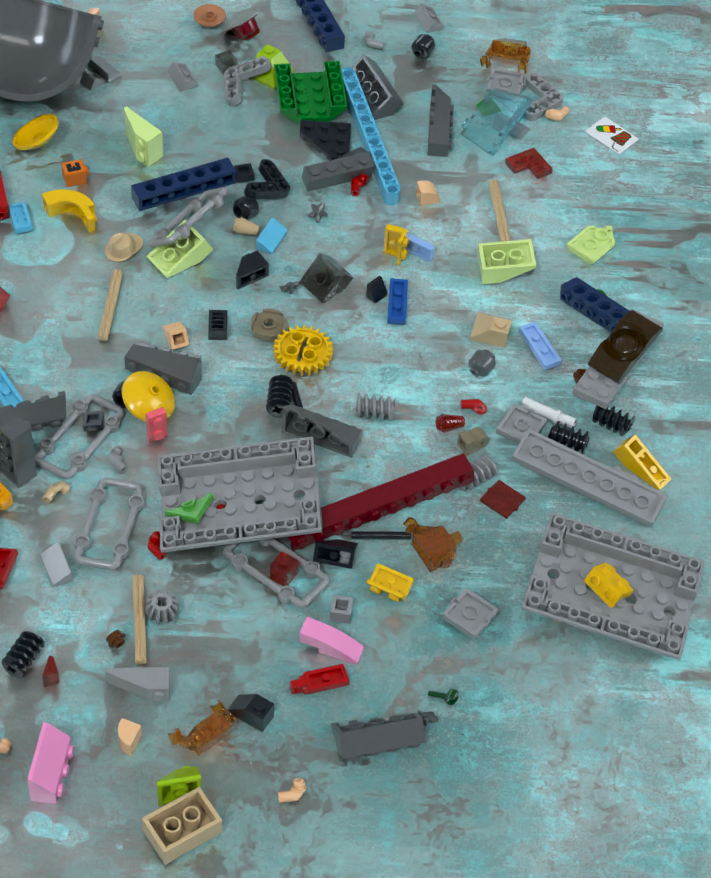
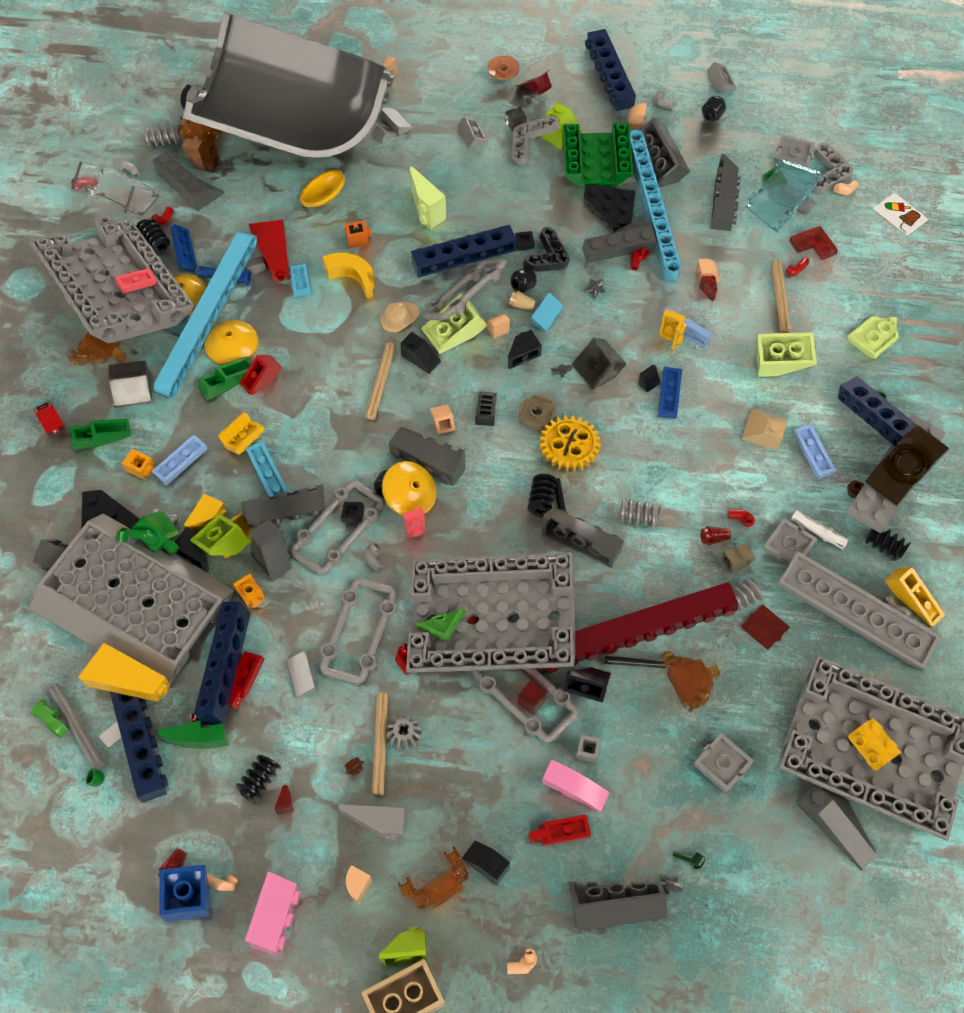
camera: 10 degrees right, 10 degrees up
tan arm [42,481,70,504] -> none
yellow bracket [366,563,415,602] -> none
dark grey head [468,349,496,377] -> none
clear orange torso [480,38,531,74] -> none
black piece [548,421,589,455] -> none
none -> black slope [400,332,441,374]
none -> light nougat brick [486,314,510,339]
none -> light nougat brick [627,103,647,129]
none -> clear red slope [699,276,717,301]
none -> red arm [786,257,810,277]
none -> dark grey wedge [797,785,877,871]

